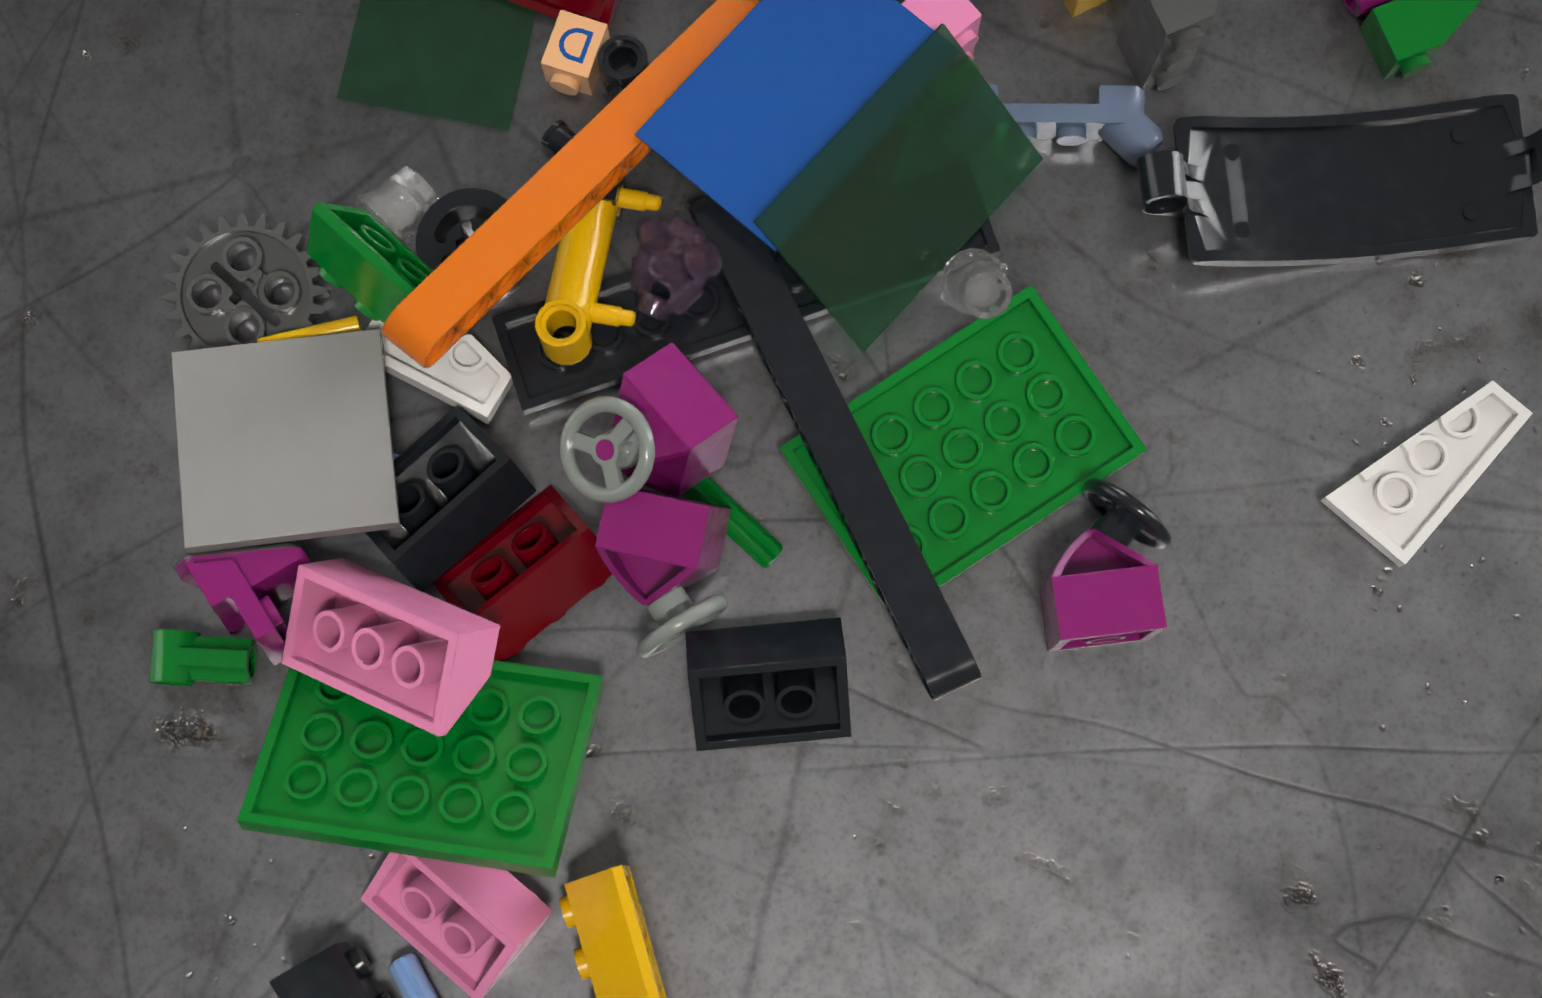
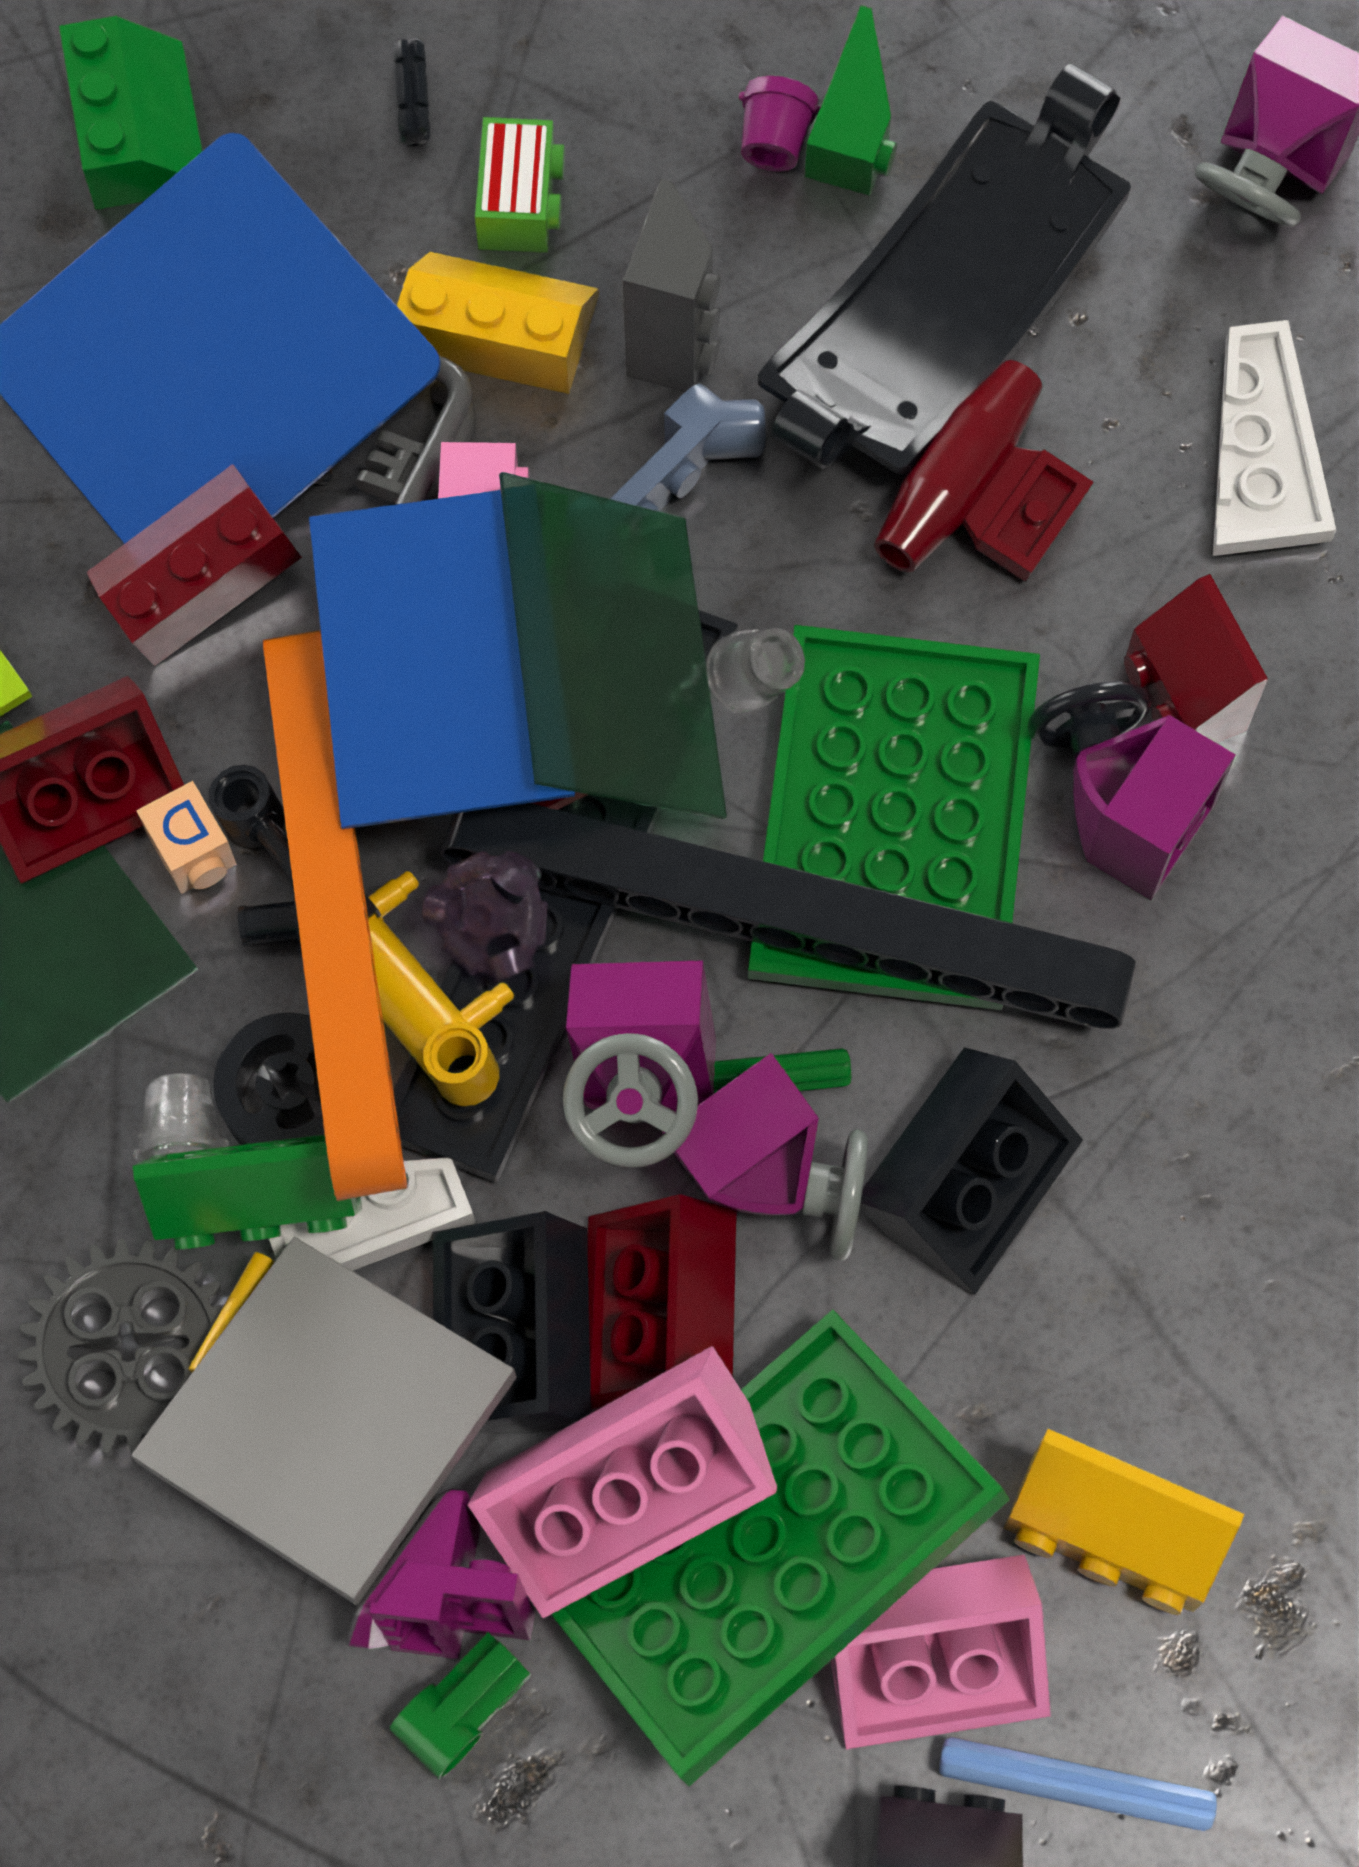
camera: 50 degrees left, 10 degrees down
none -> dark red plate [874,360,1094,582]
none -> dark red slope [1124,574,1268,743]

